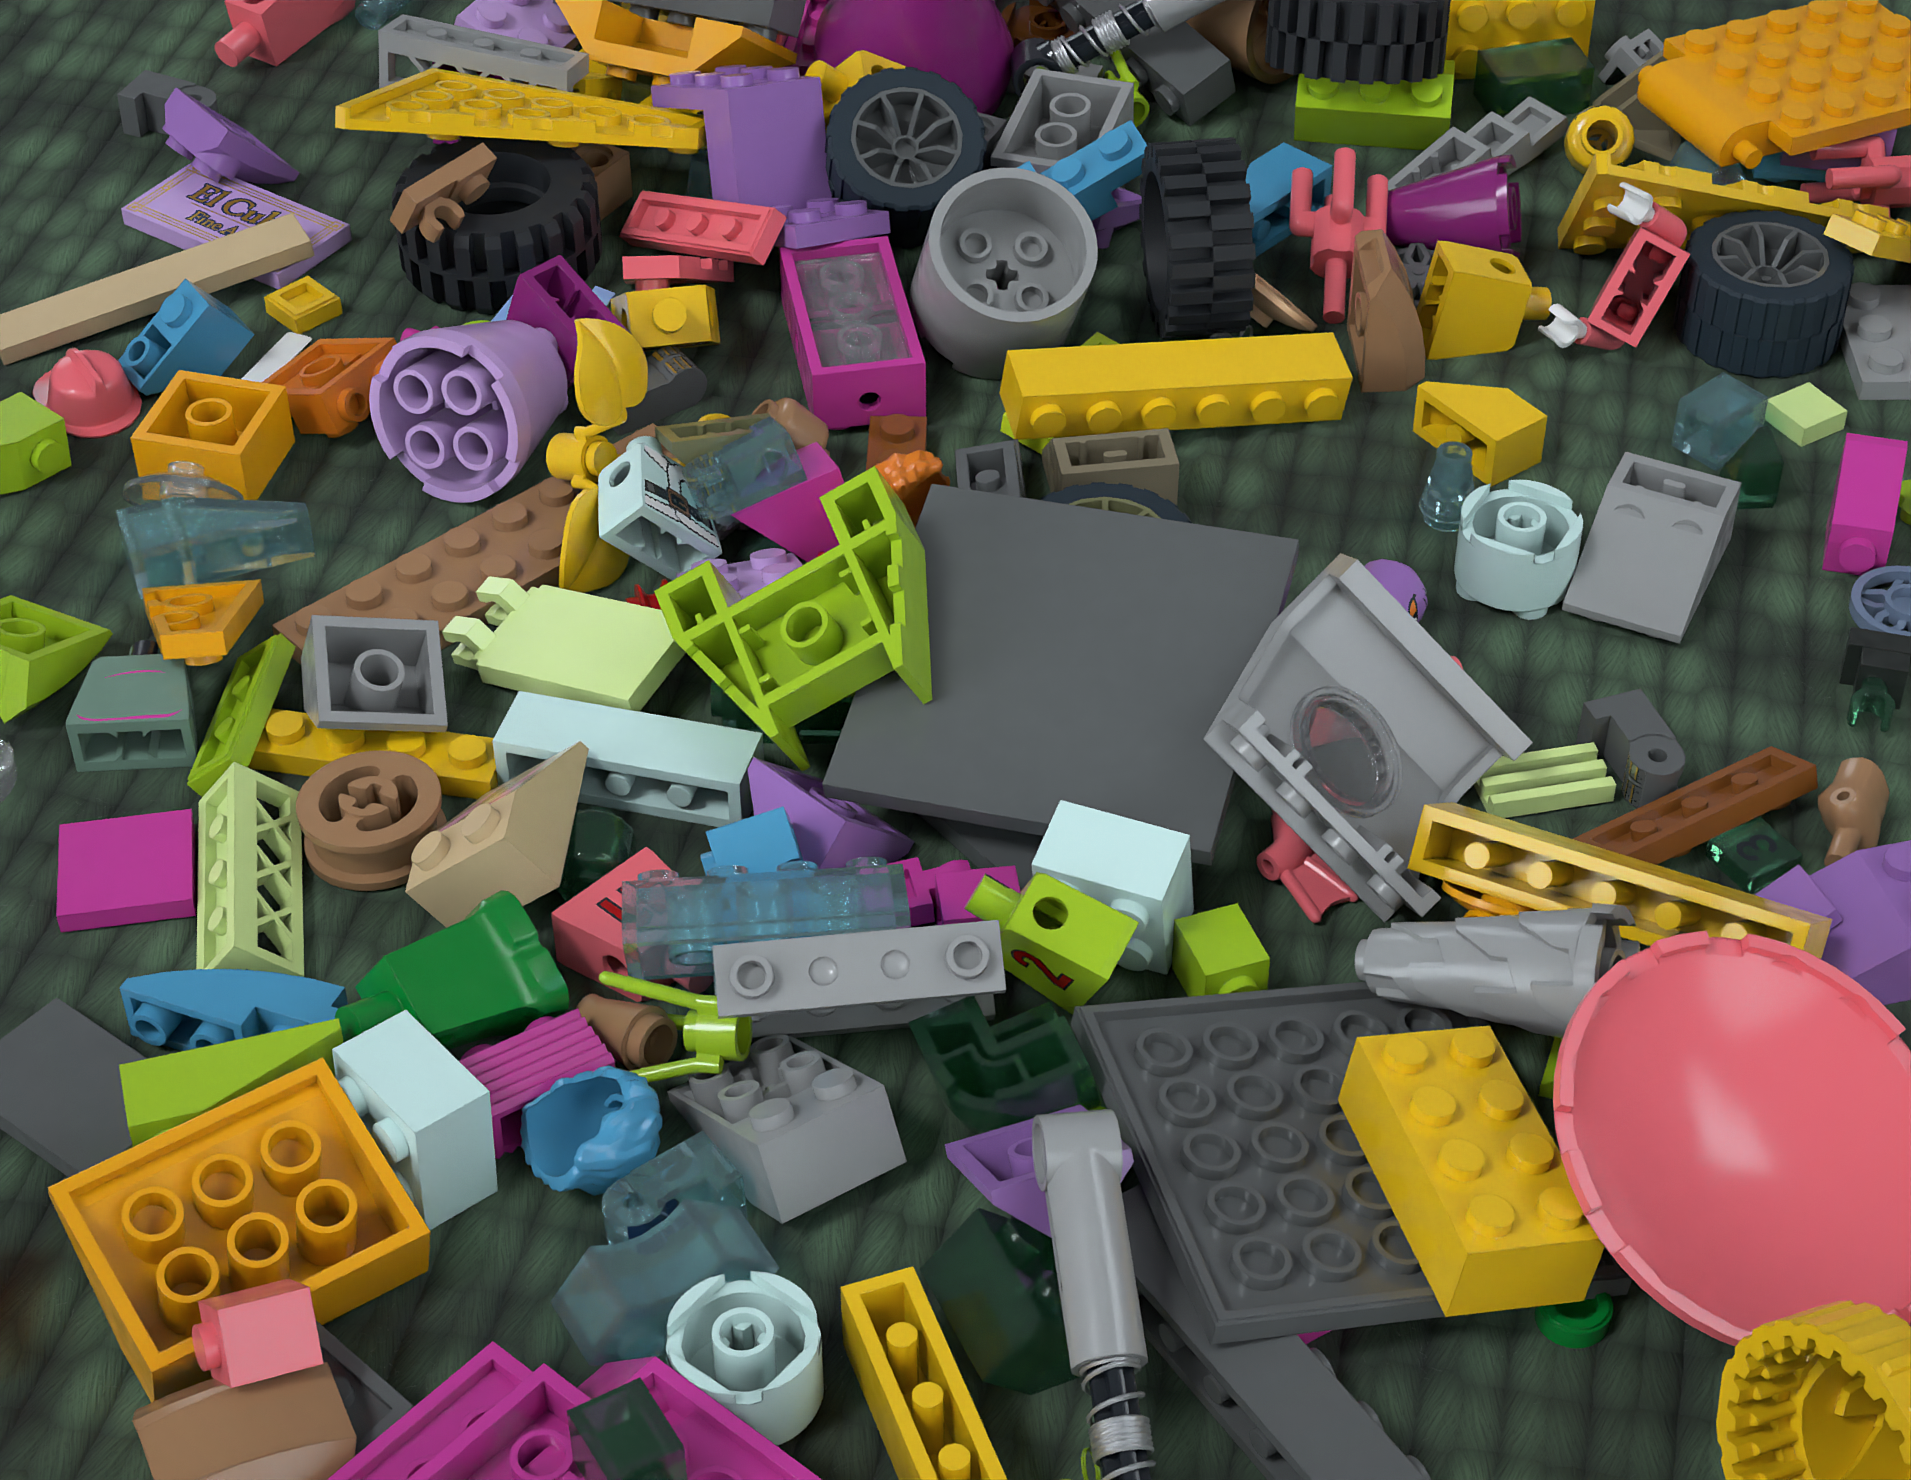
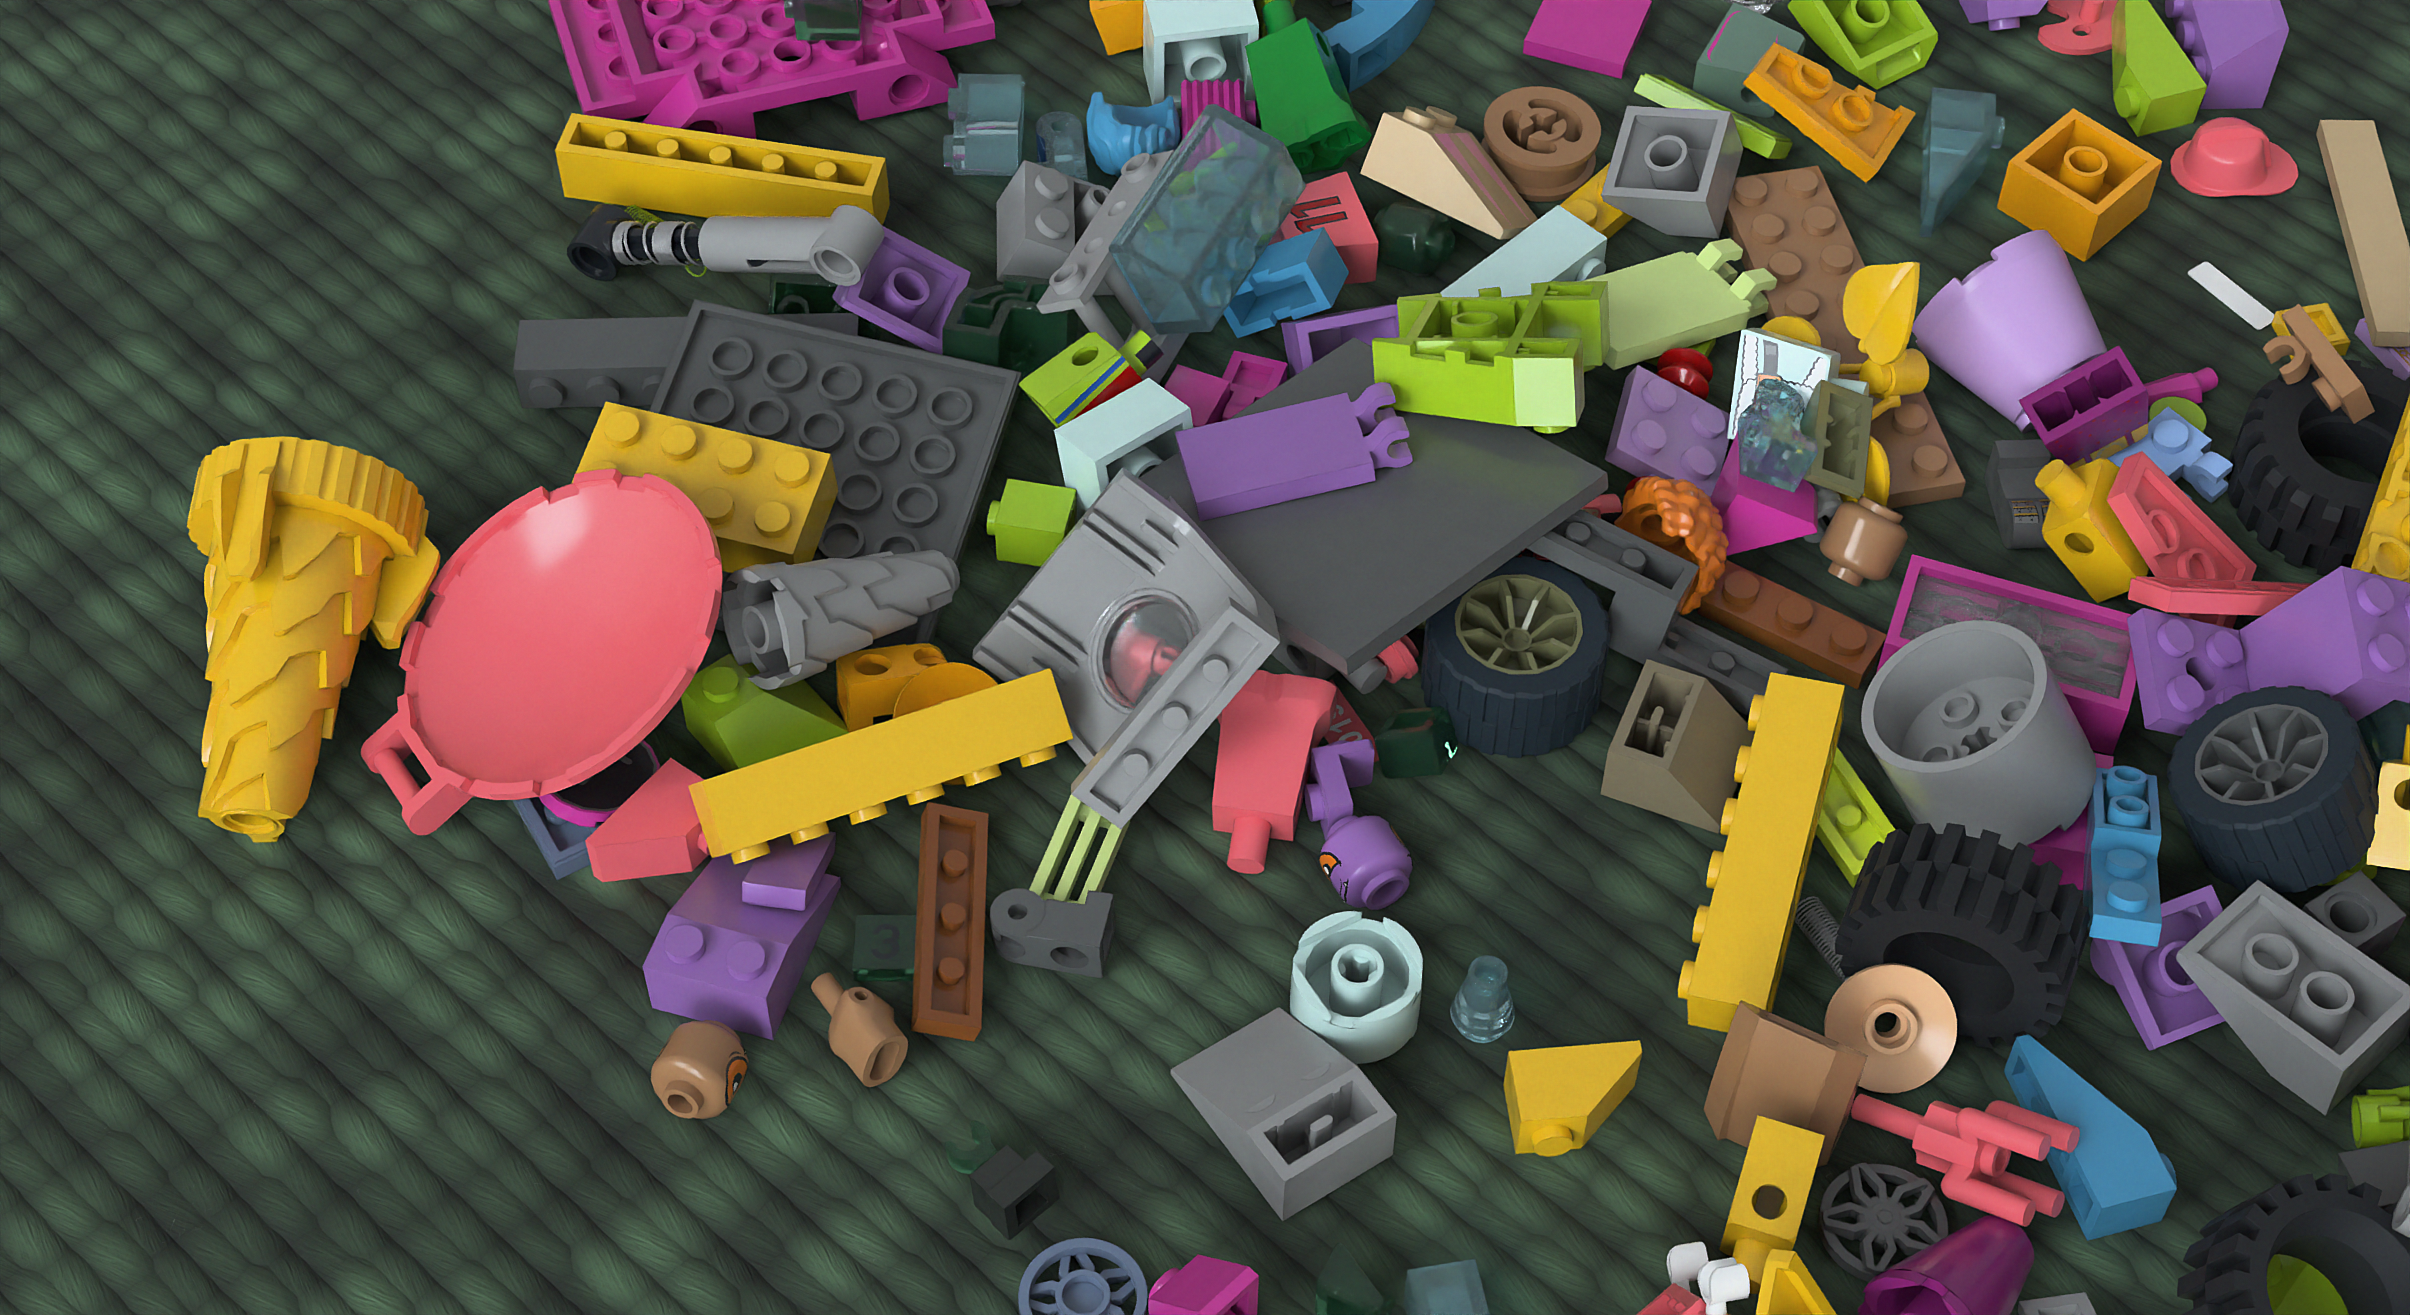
camera: 120 degrees right, 10 degrees up
dark azure slope [118,278,255,396] -> none
clear dish [122,461,244,519] -> none
yellowish green fence [196,761,304,977] -> none
orange plate [262,337,397,438] -> none
light aqua brick [666,1271,824,1446] -> none
none -> medium lavender tile [1175,382,1413,521]

